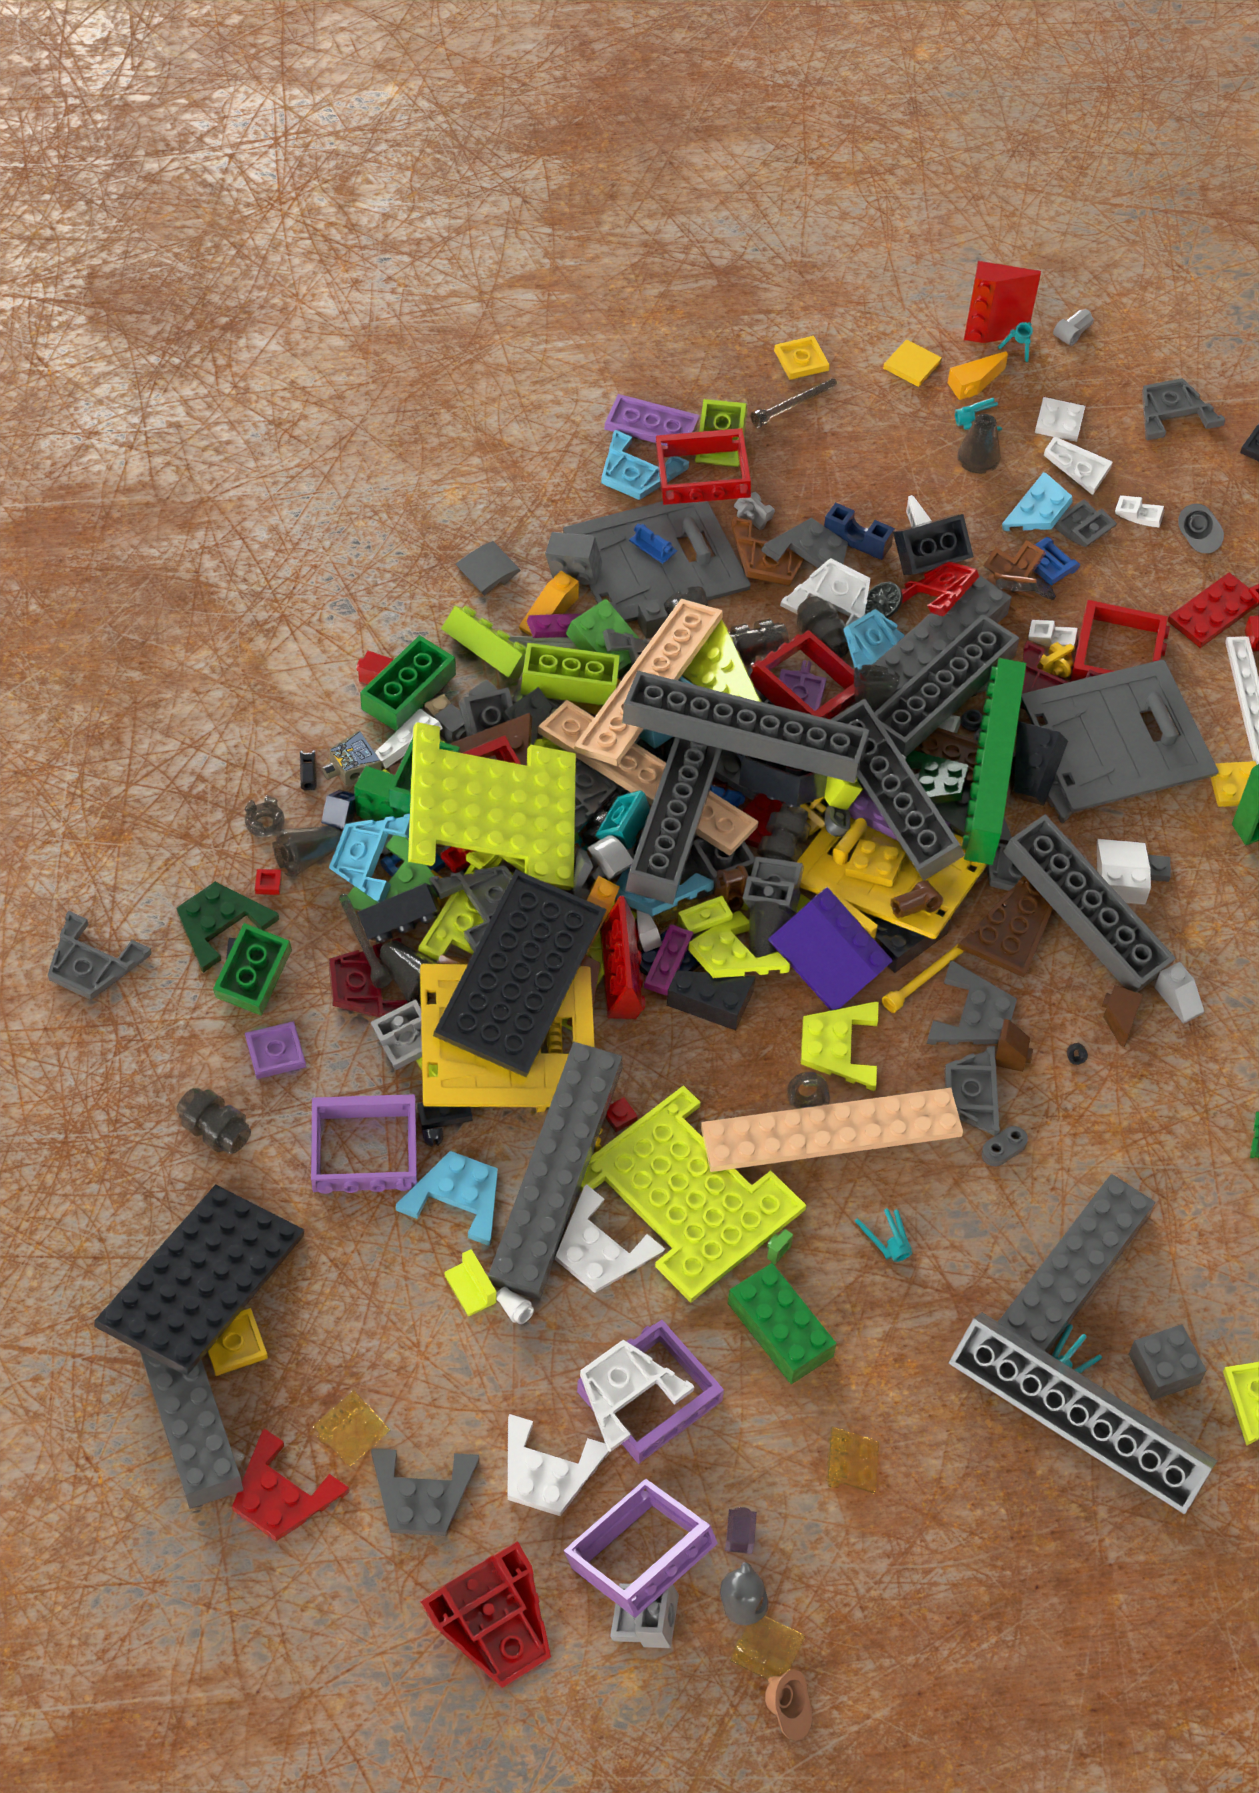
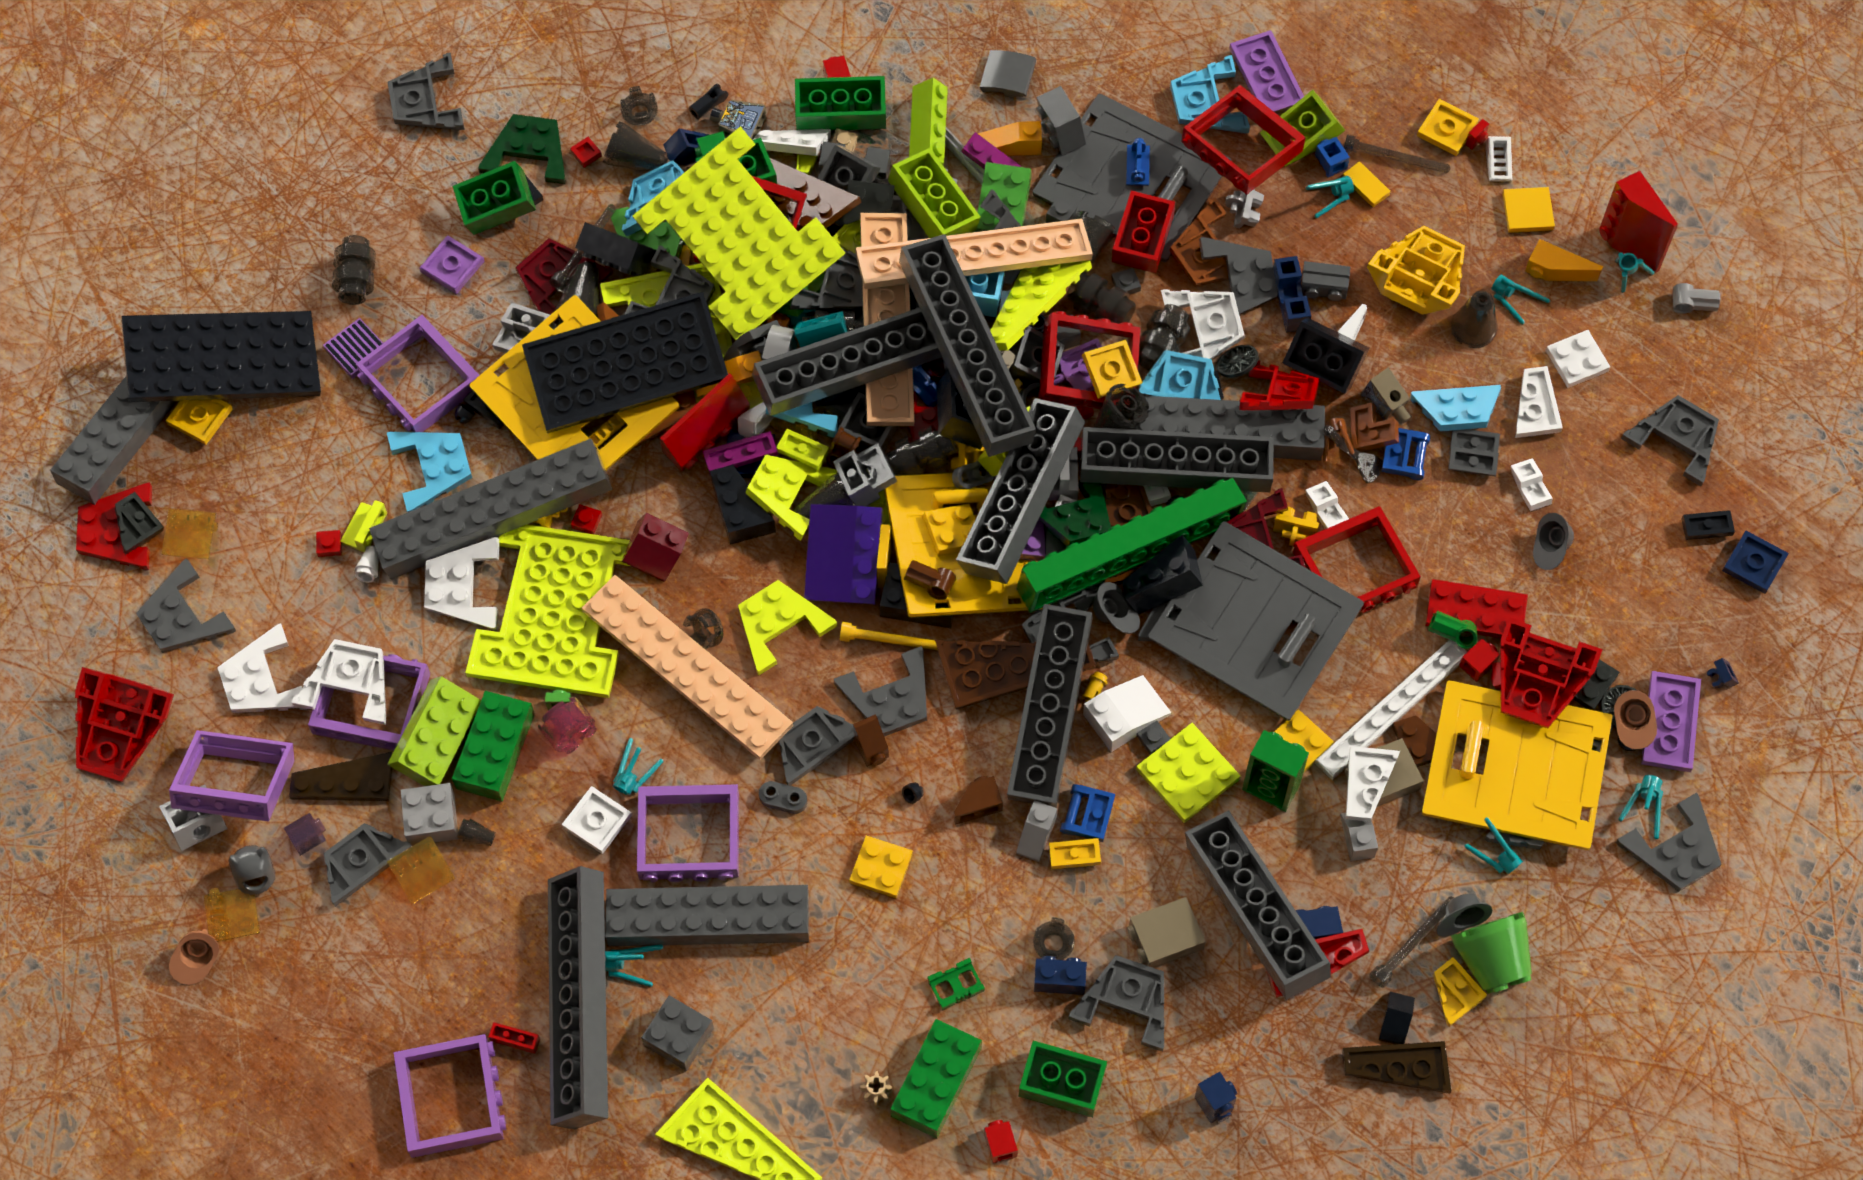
camera: 55 degrees right, 10 degrees up
none -> pearl dark grey wing [115,492,164,554]
none -> dark brown wing [289,752,393,801]
none -> red plate [316,530,342,557]
none -> tile [323,318,383,379]
none -> dark grey wing [324,823,413,907]
none -> lime brick [387,676,481,786]
none -> medium lavender window [394,1034,506,1158]
none -> light grey brick [401,783,459,846]
none -> clear smoke cone [457,818,496,846]
none -> red piece [488,1022,540,1054]
none -> clear pink brick [538,697,597,754]
none -> white plate [562,786,632,854]
none -> dark red slope [621,513,689,582]
none -> medium lavender window [637,784,739,882]
none -> yellow plate [849,836,913,899]
none -> yellow plate [1049,838,1101,870]
none -> blue plate [1060,784,1115,842]
none -> yellow plate [1082,340,1142,399]
none -> dark grey piece [1093,582,1140,634]
none -> dark grey plate [1111,268,1141,297]
none -> red brick [1112,190,1175,273]
none -> neon yellow plate [1136,723,1241,823]
none -> dark grey brick [1301,261,1350,301]
none -> teal plant [1305,176,1354,218]
none -> blue brick [1315,137,1350,178]
none -> yellow tile [1342,161,1390,207]
none -> dark tan torso [1360,367,1412,425]
none -> yellow wedge [1367,226,1465,315]
none -> green piece [1428,611,1478,649]
none -> red plate [1465,118,1490,150]
none -> white slope [1485,136,1512,182]

